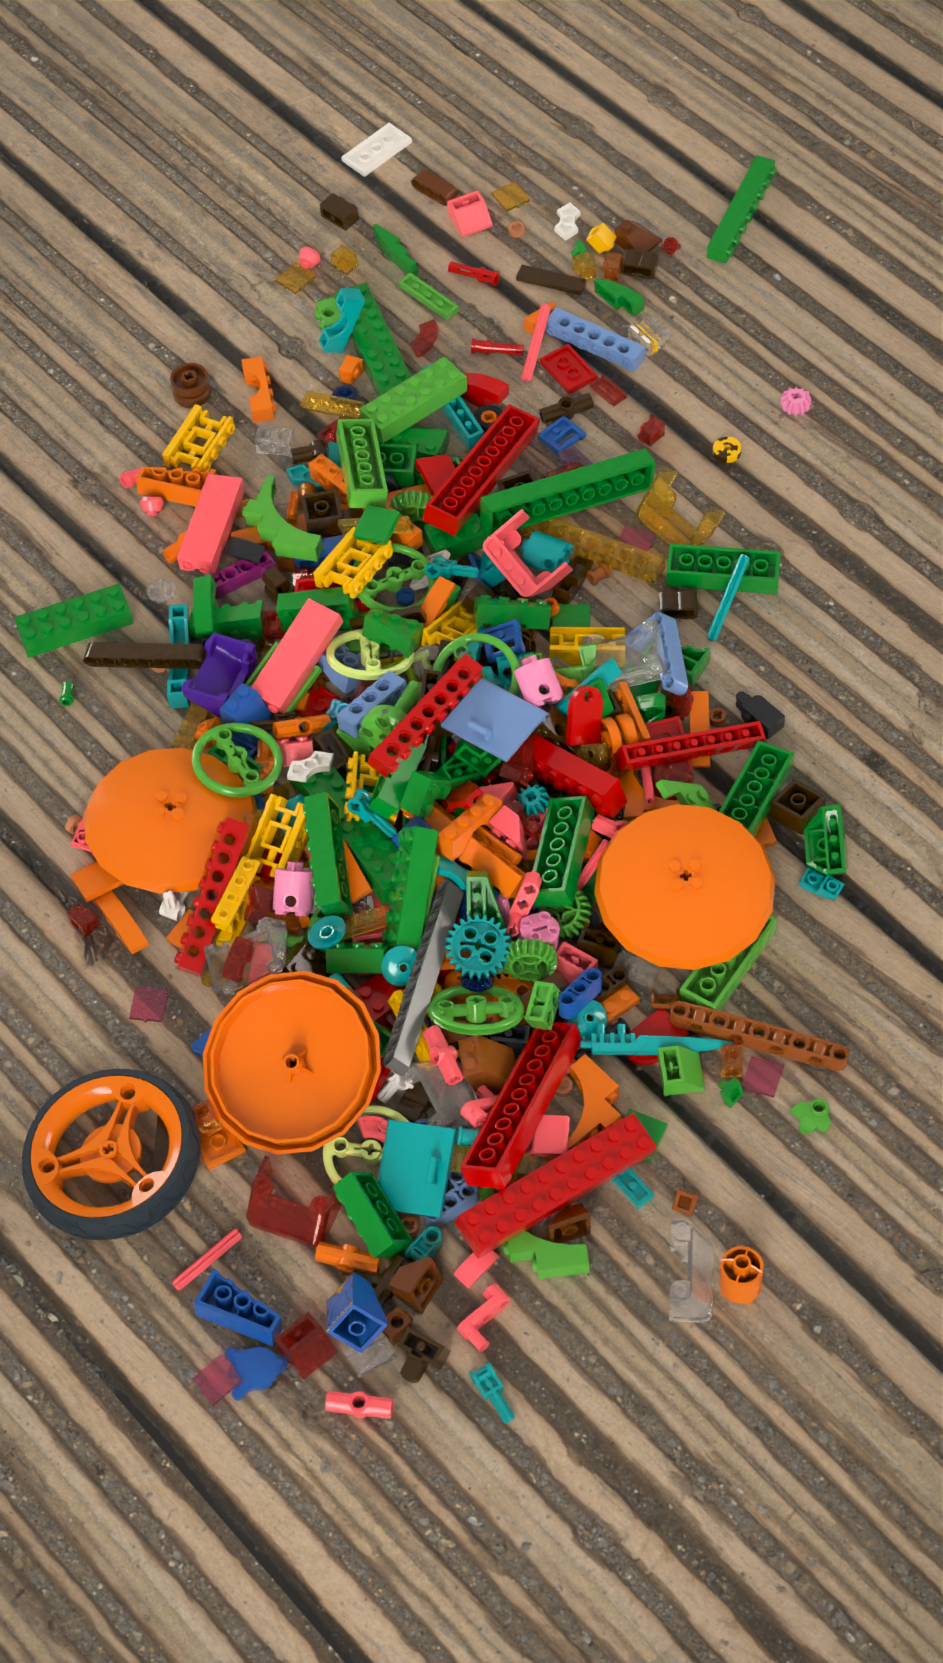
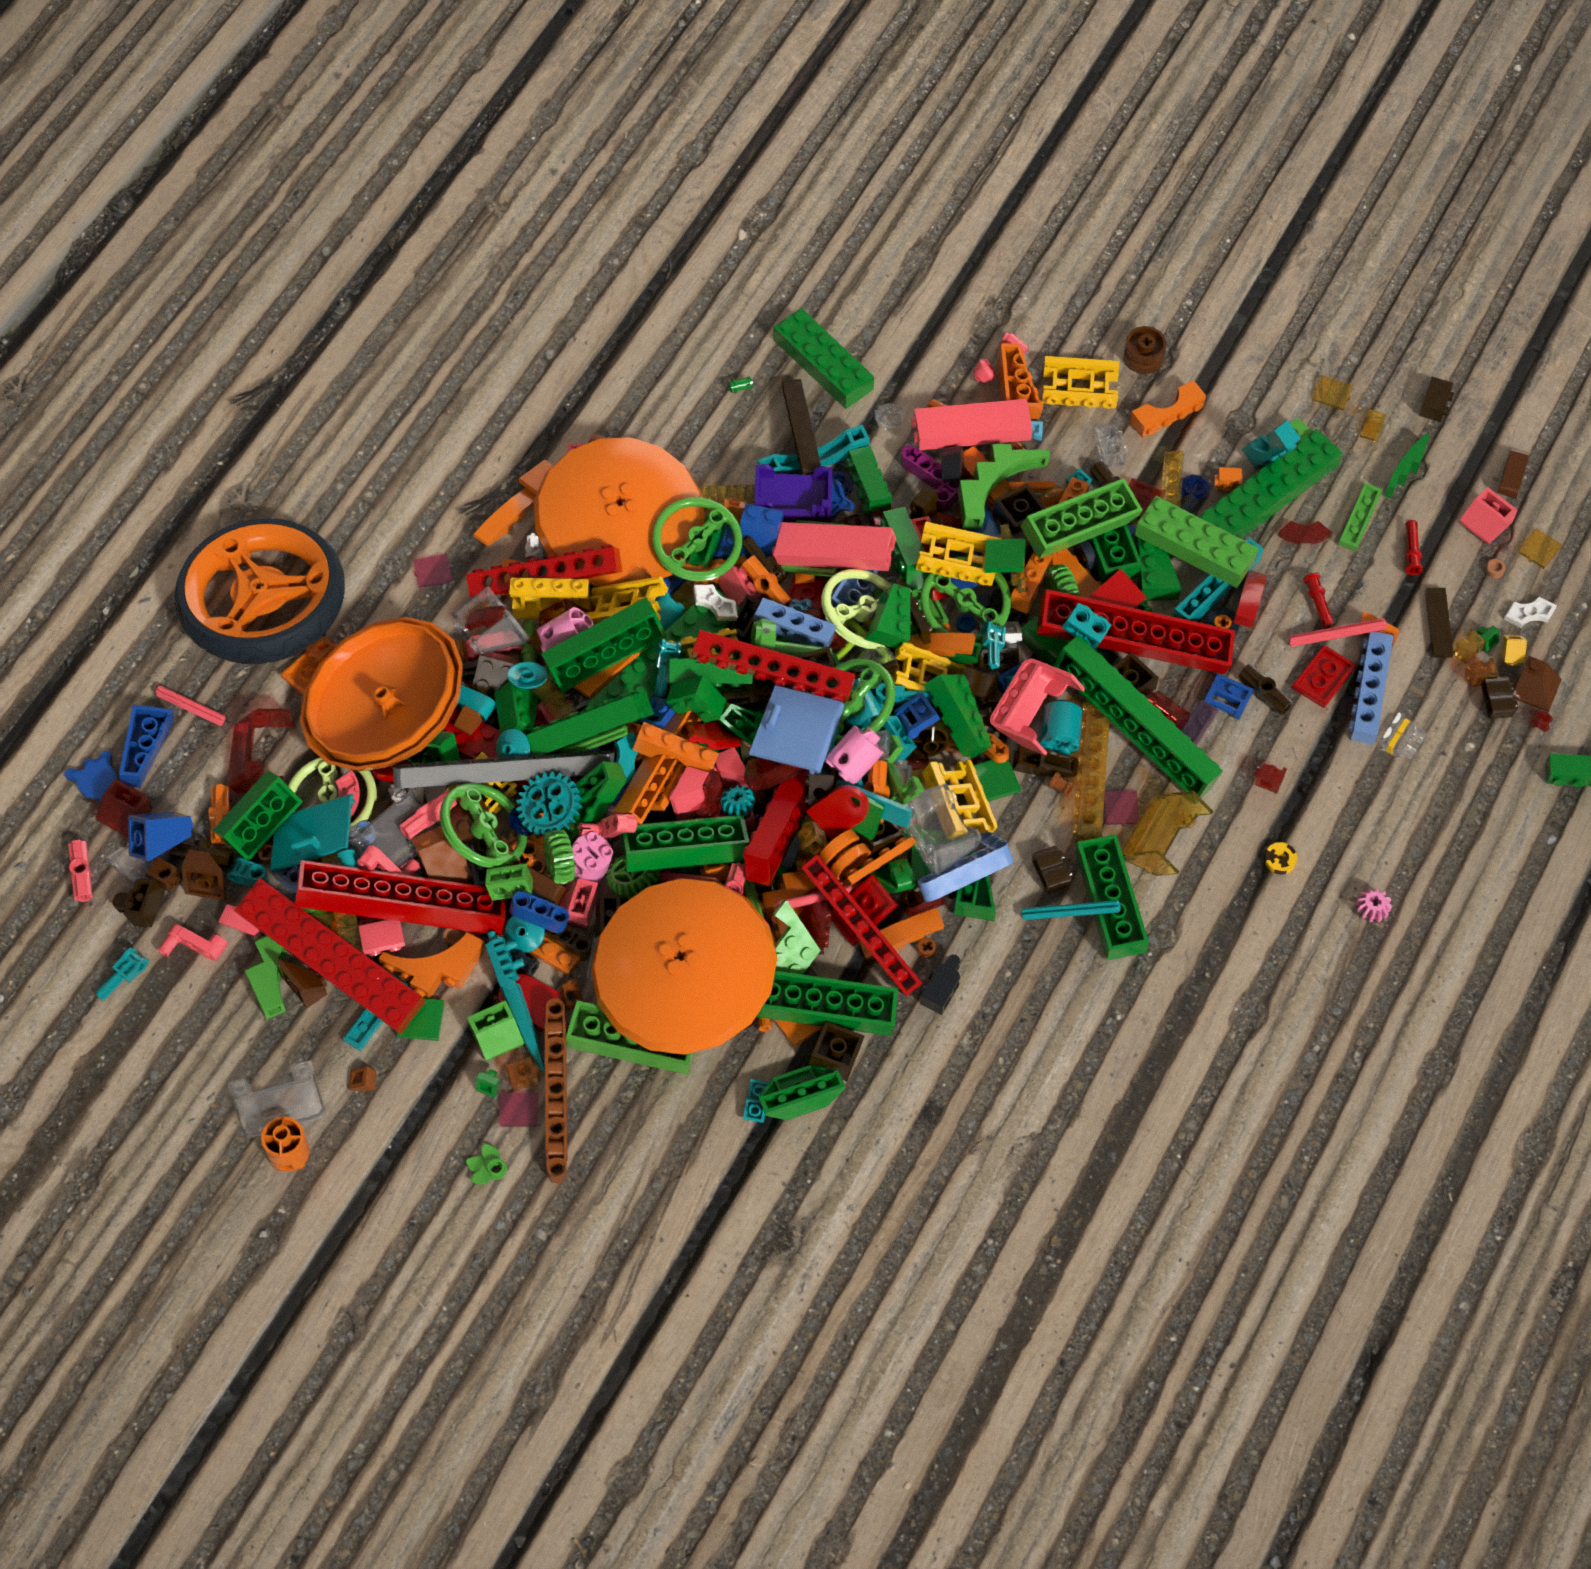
camera: 65 degrees right, 5 degrees up
clear red brick [67,904,101,938] -> none
clear pink piece [192,1354,243,1406] -> none
green slope [193,575,218,635] -> none
coral cone [299,247,321,269] -> none
white tile [342,123,412,177] -> none
clear red tile [590,375,627,407] -> none
green slope [594,278,644,316] -> none
none -> teal brick [1061,603,1111,649]

